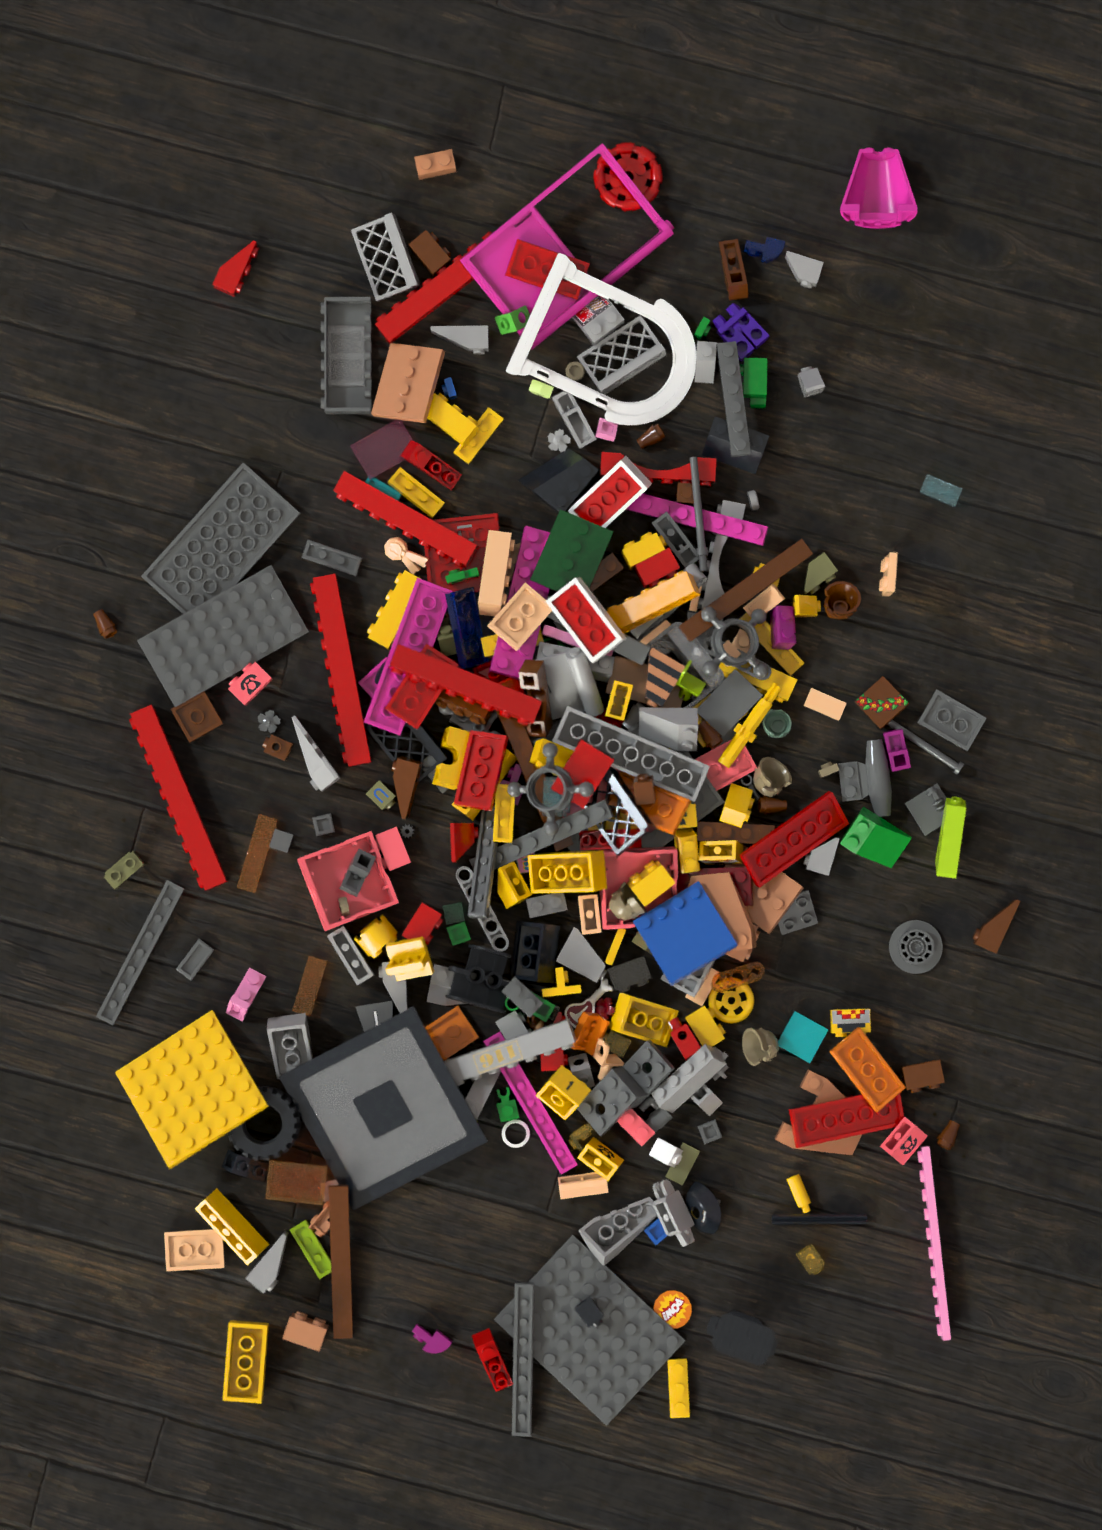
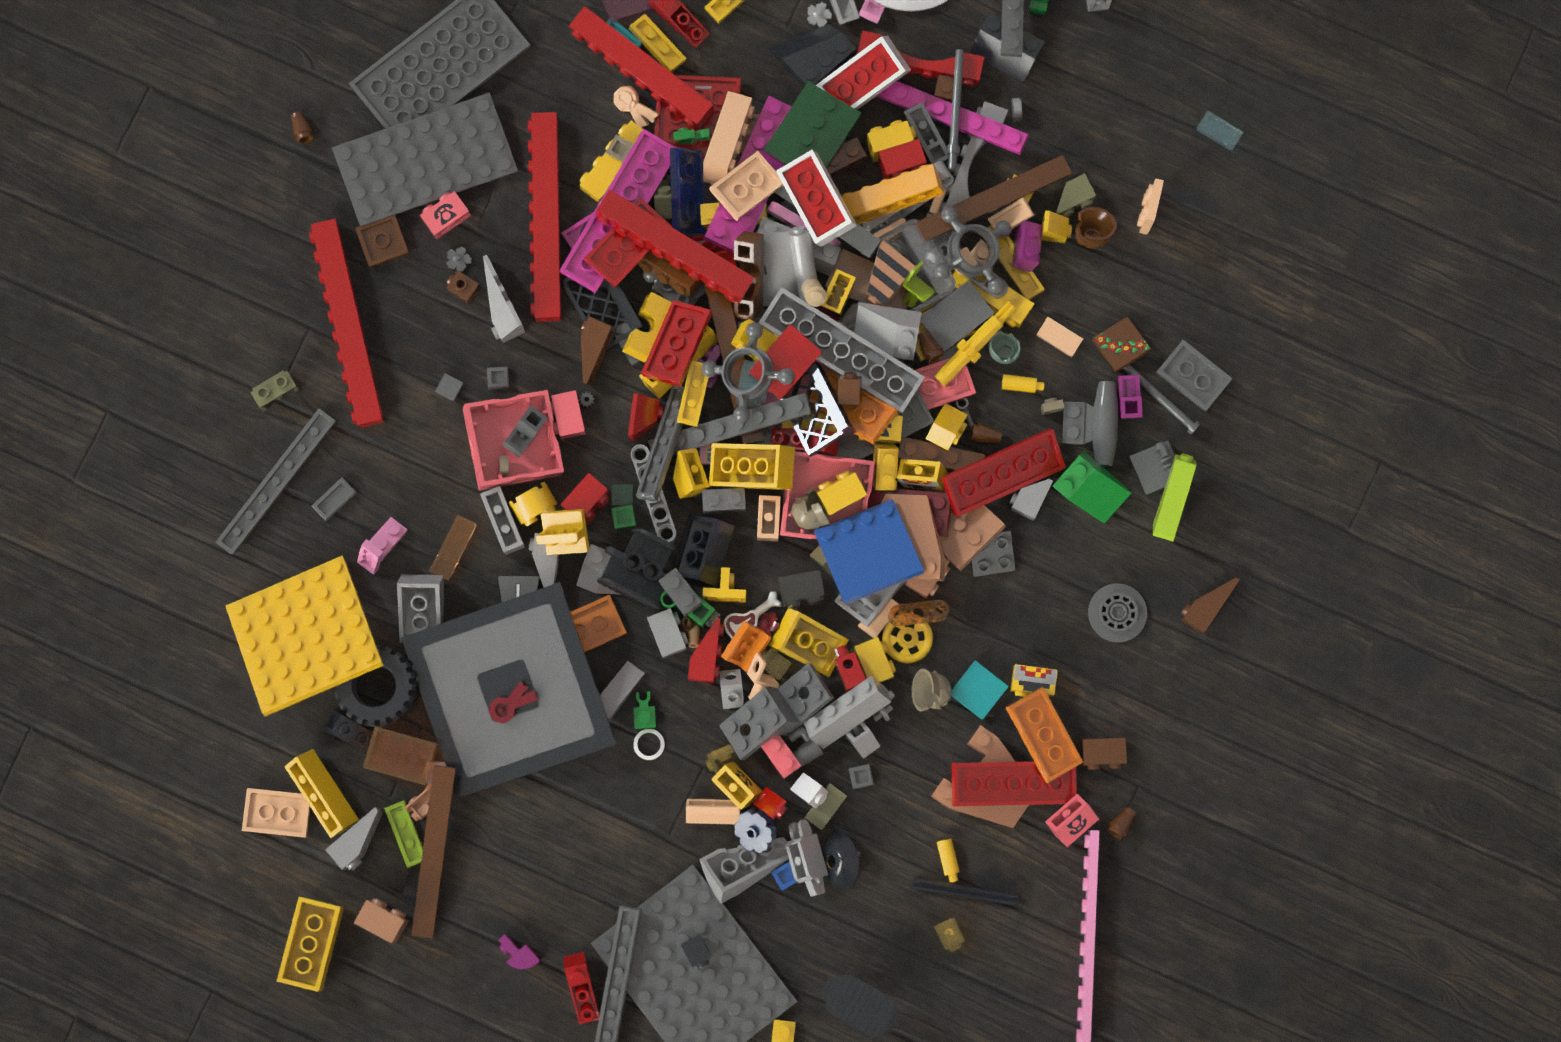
camera: 10 degrees right, 5 degrees down
clear orange tile [237,814,278,893] -> none
dark grey tile [302,540,362,576] -> none
olive brick [366,781,396,810] -> none
light grey brick [444,1019,577,1086] -> none
dark pink plate [484,1032,578,1174] -> none
yellow brick [536,1065,591,1120] -> none
light grey slope [556,927,607,983] -> none
yellow tile [605,929,626,966] -> none
reddish brown cone [636,424,666,449] -> none
tile [653,1290,692,1329] -> none
dark tan helmet [753,757,792,797] -> none
none -> dark red piece [489,681,539,723]
none -> dark tan plate [606,135,634,163]
none -> plant [735,809,776,853]
none -> red slope [753,787,787,820]
none -> tan brick [801,279,826,307]
none -> yellow cylinder [1002,374,1044,393]

